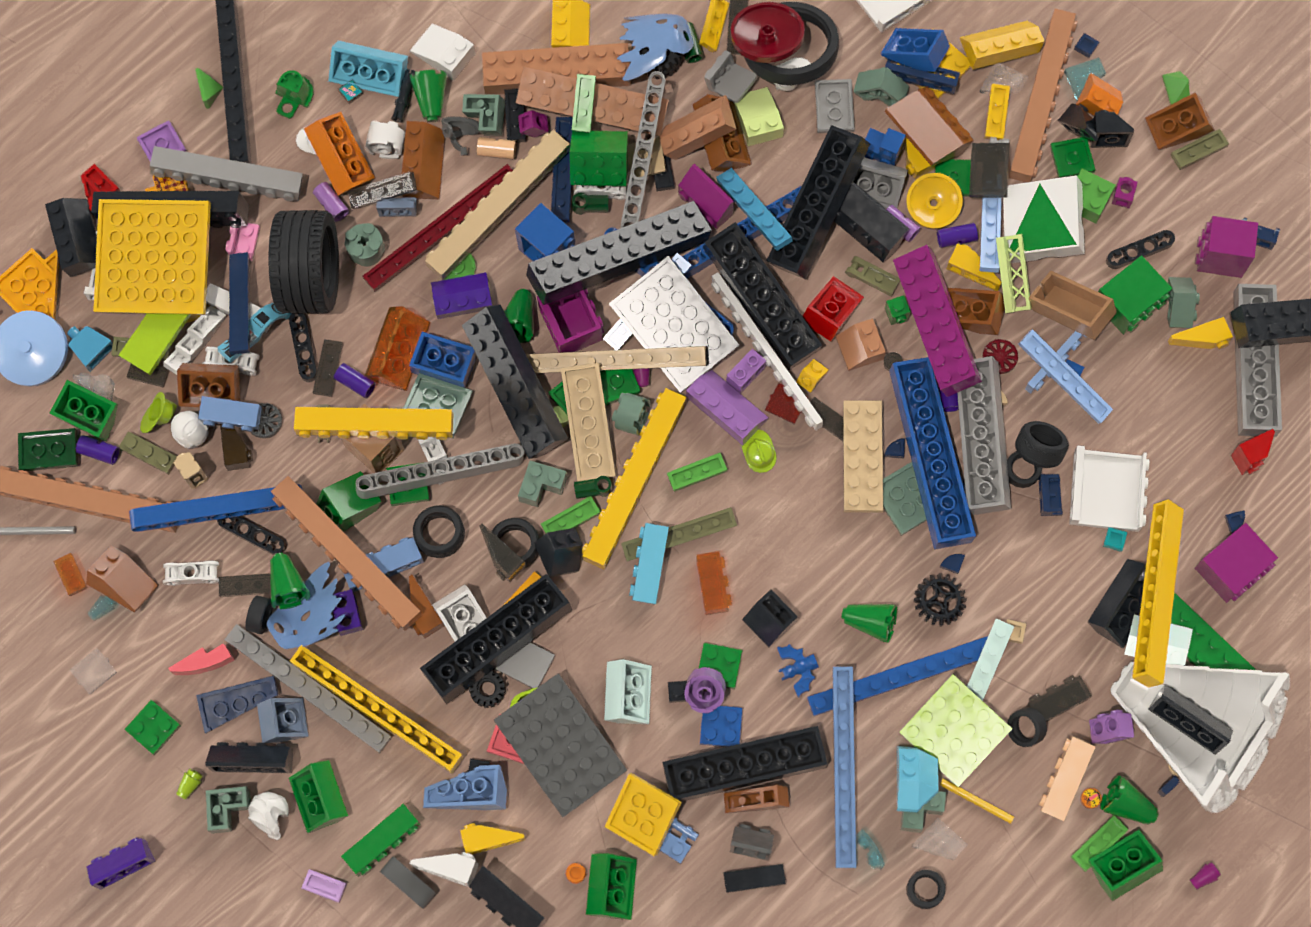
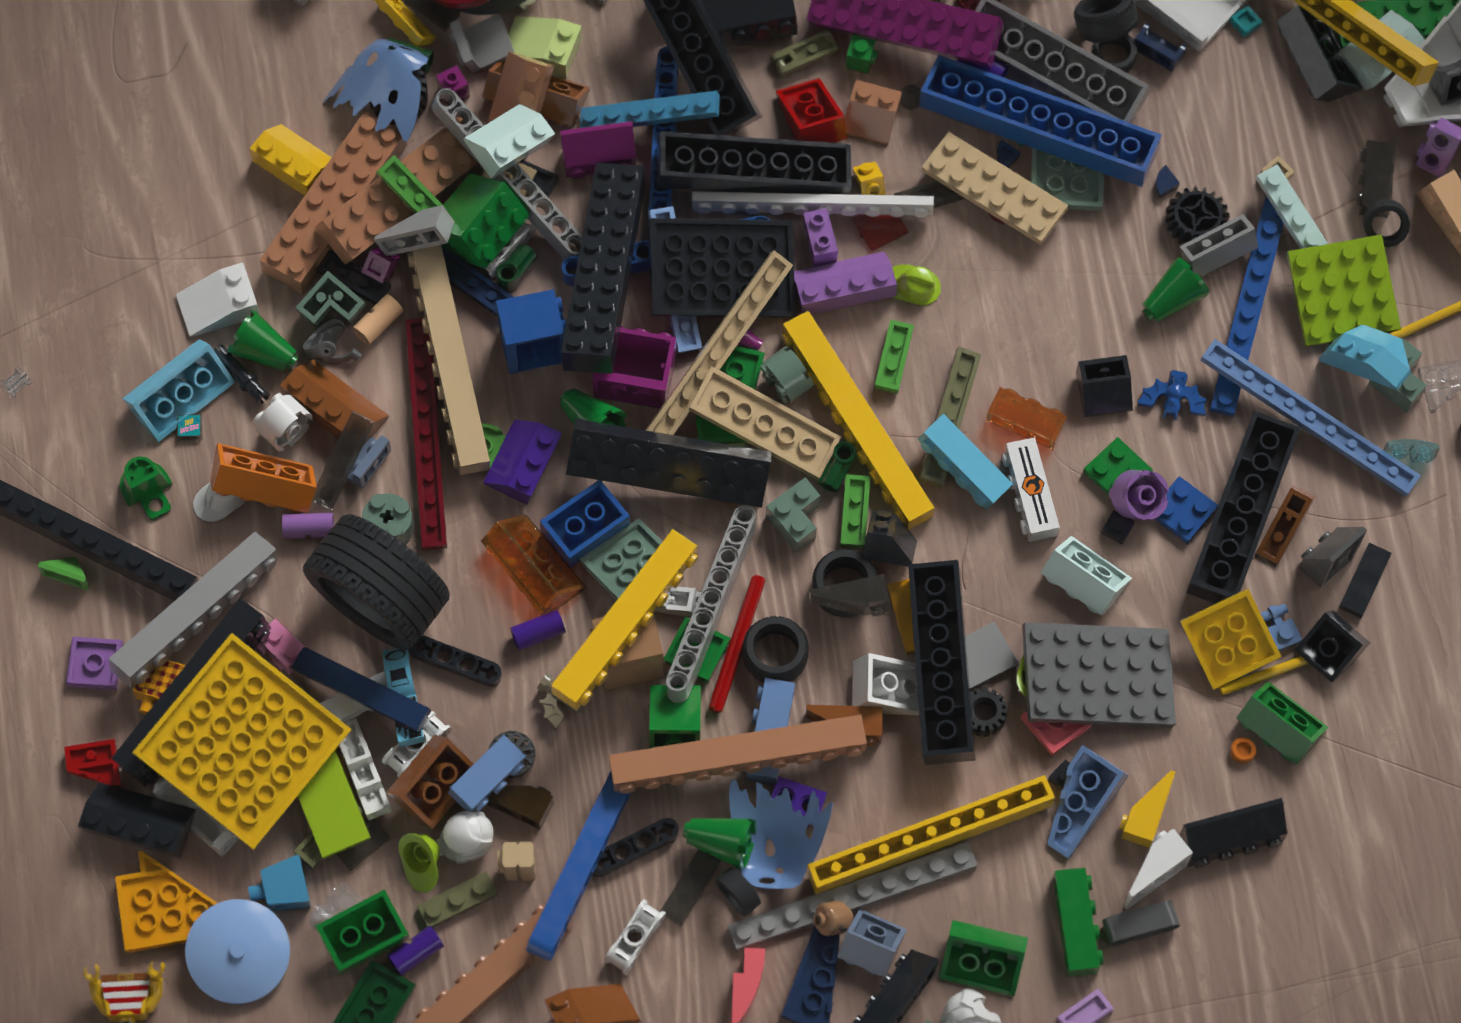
camera: 60 degrees left, 5 degrees down
clear smoke tile [313,339,343,397] -> none
none -> light grey slope [374,205,454,256]
none -> magenta brick [436,65,470,106]
none -> light aqua slope [463,104,555,179]
none -> red axle [708,575,766,713]
none -> medium nougat head [813,901,853,936]
none -> white brick [1002,437,1060,542]
none -> light grey brick [1180,214,1259,277]
none -> yellow bar [1219,656,1309,696]
none -> black slope [1294,610,1370,683]

